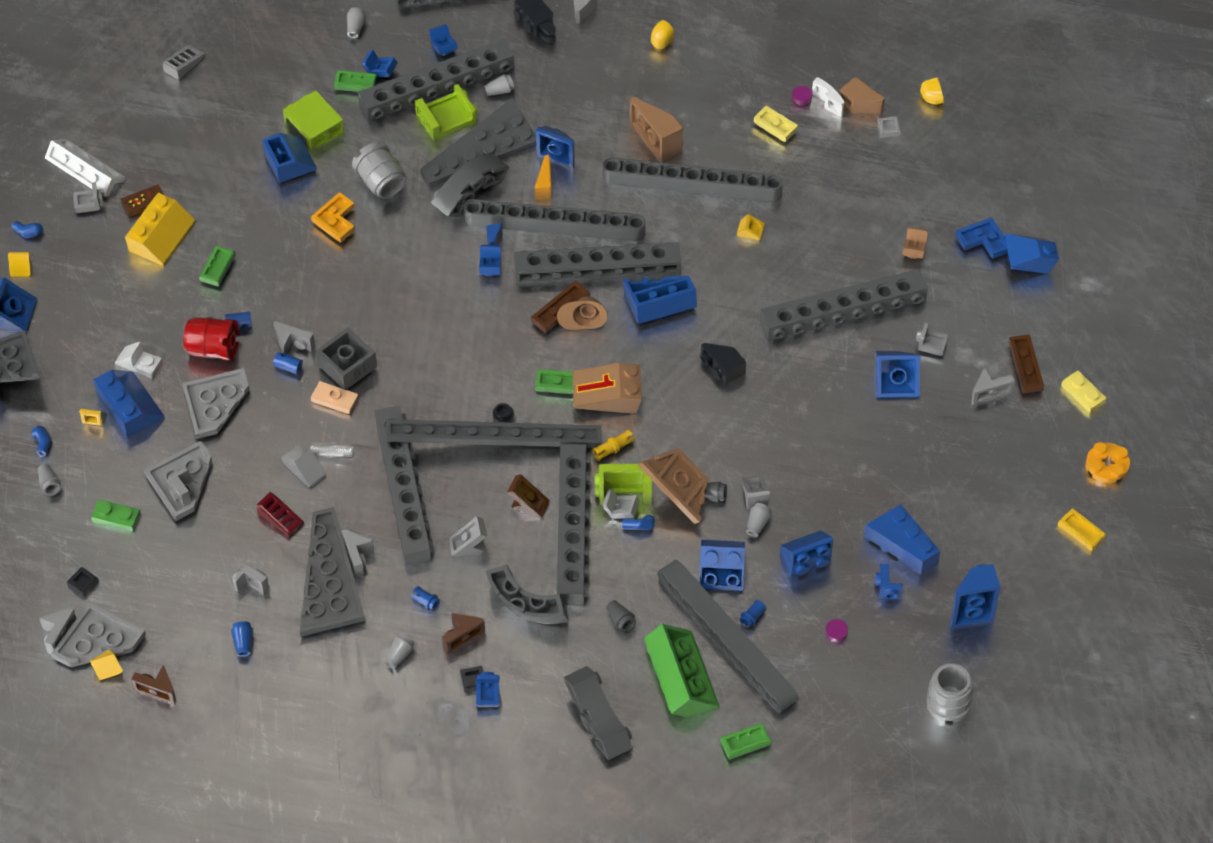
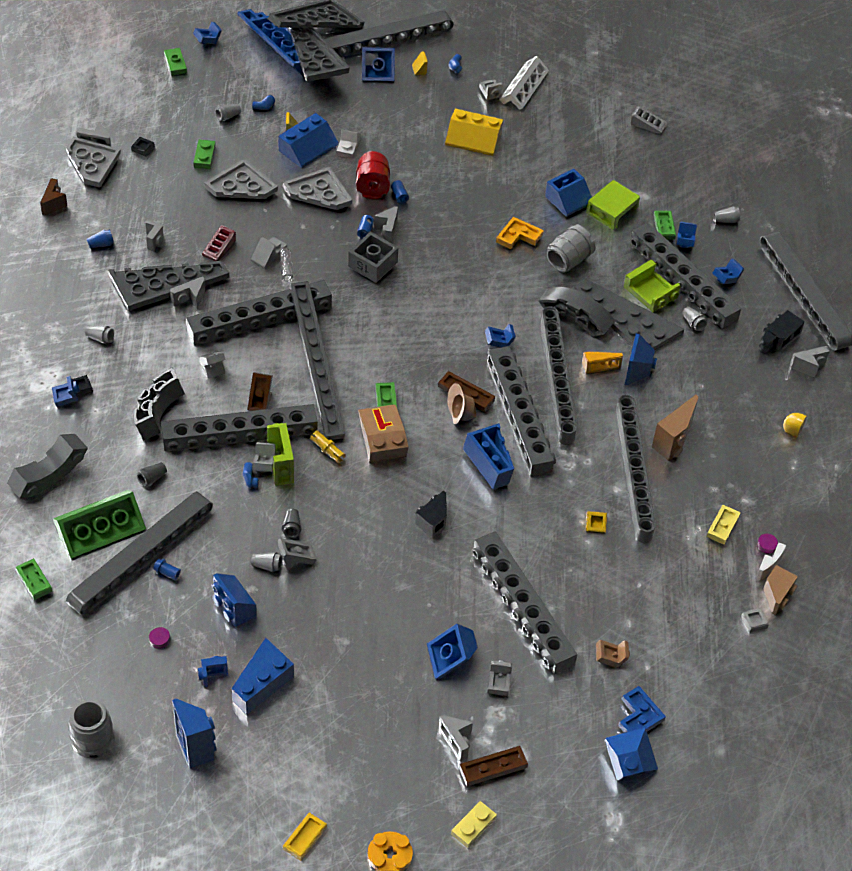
camera: 75 degrees right, 5 degrees down
yellow slope [90,650,123,680] -> none
reddish brown tile [121,184,164,217] -> none
light grey bracket [168,467,191,506] -> none
bright green plate [199,245,236,287] -> none
light nougat plate [311,381,359,415] -> none
blue pin [411,586,440,611] -> none
reddish brown slope [442,613,485,654] -> none
blue slope [486,223,503,245] -> none
black plate [493,403,514,423] -> none
medium nougat wing [638,448,708,524] -> none
blue slope [699,540,745,591] -> none
yellow piece [920,77,944,105] -> none

